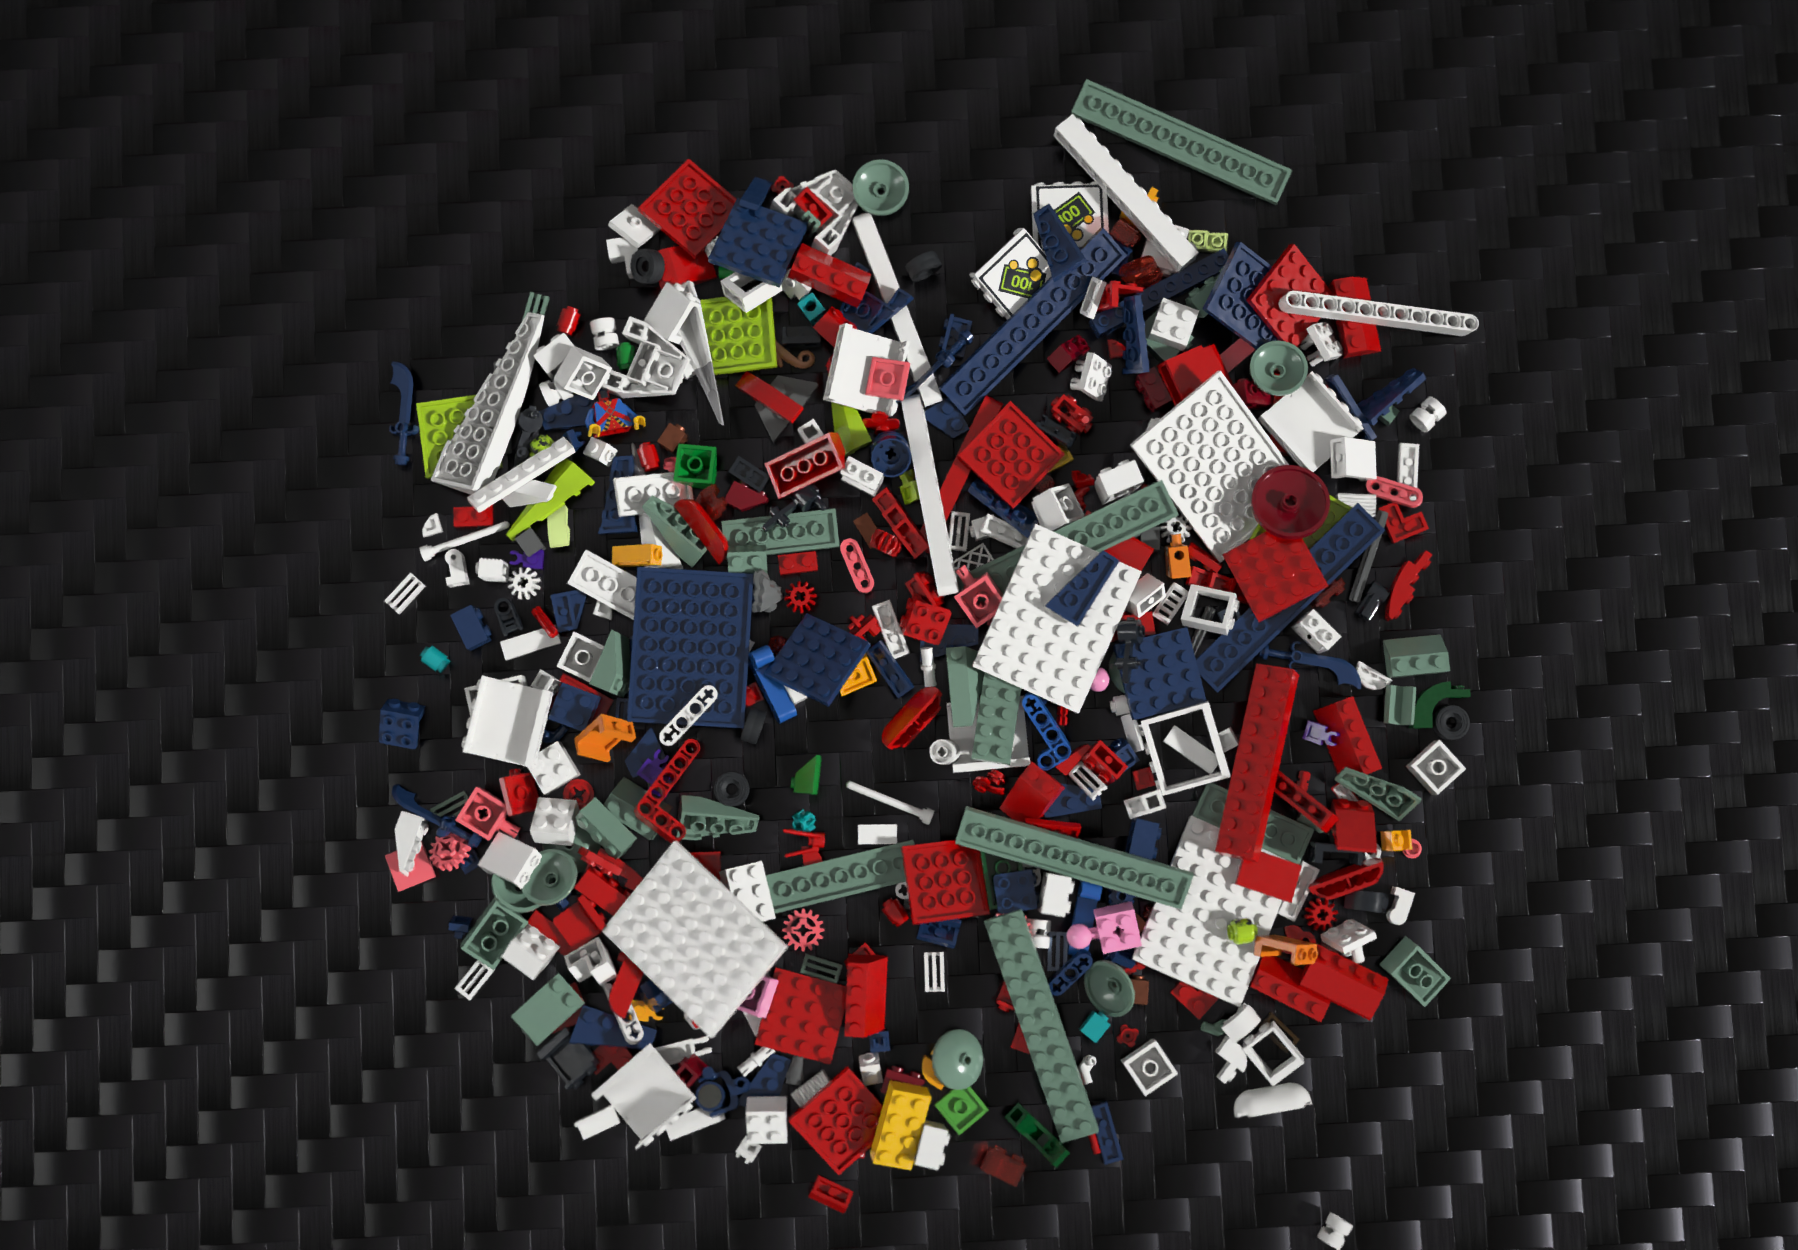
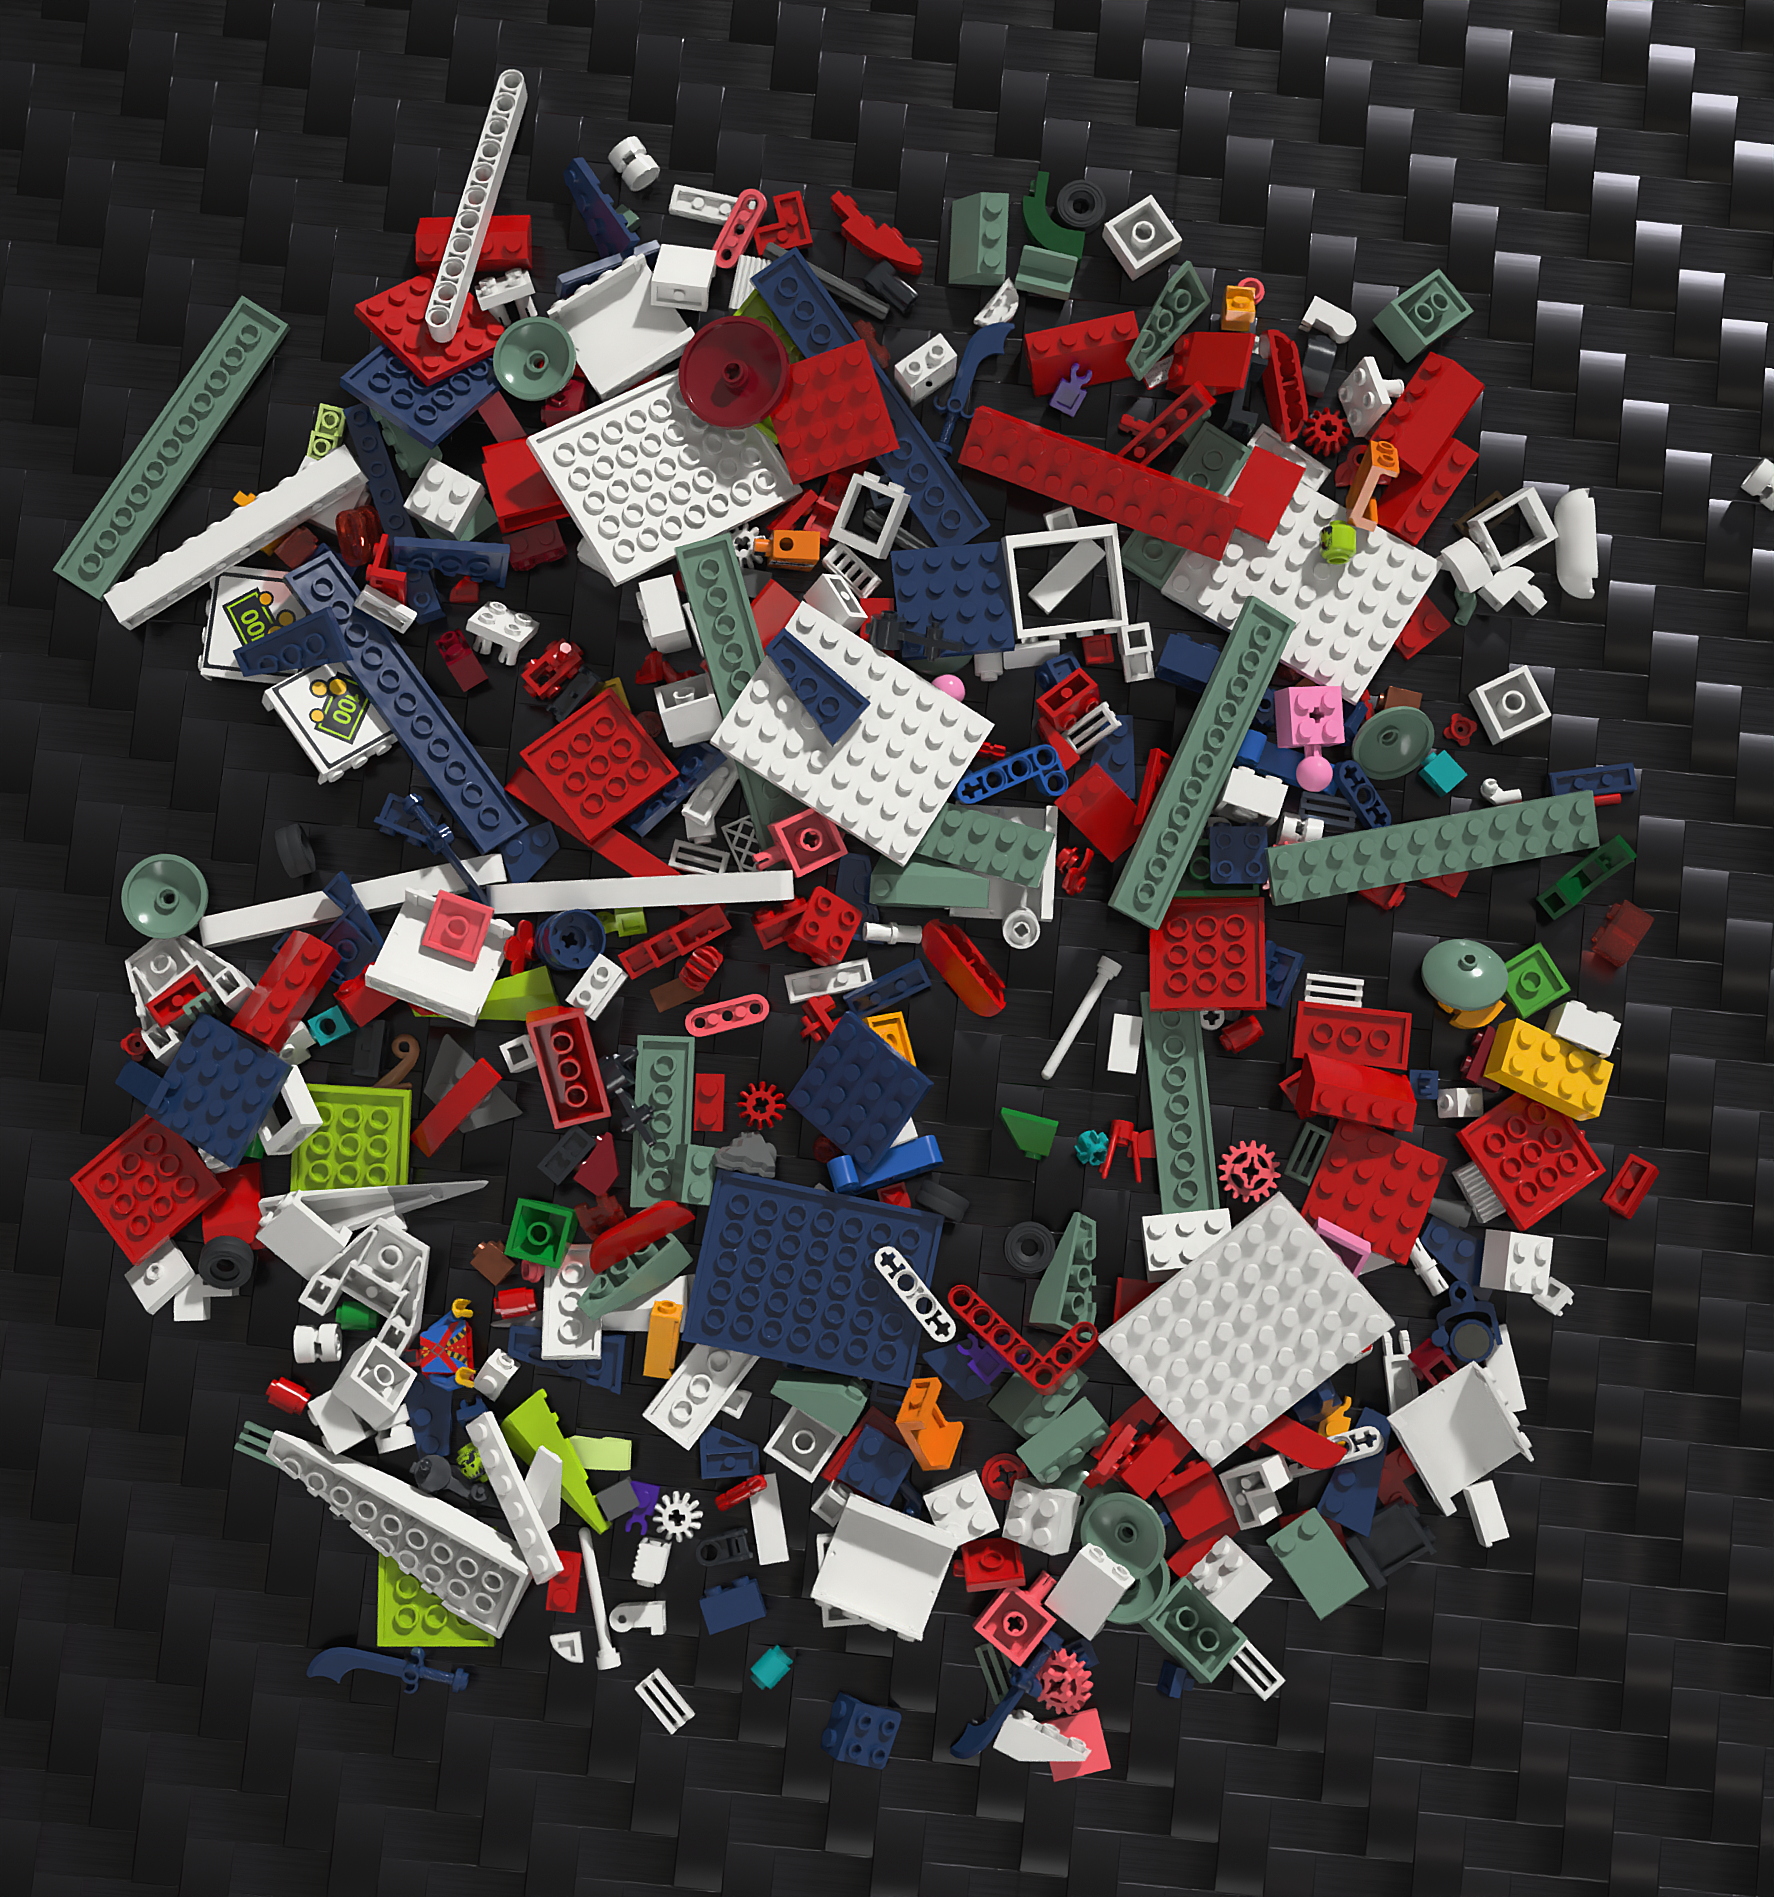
camera: 80 degrees left, 0 degrees up
none -> red plate [1292,1001,1412,1071]

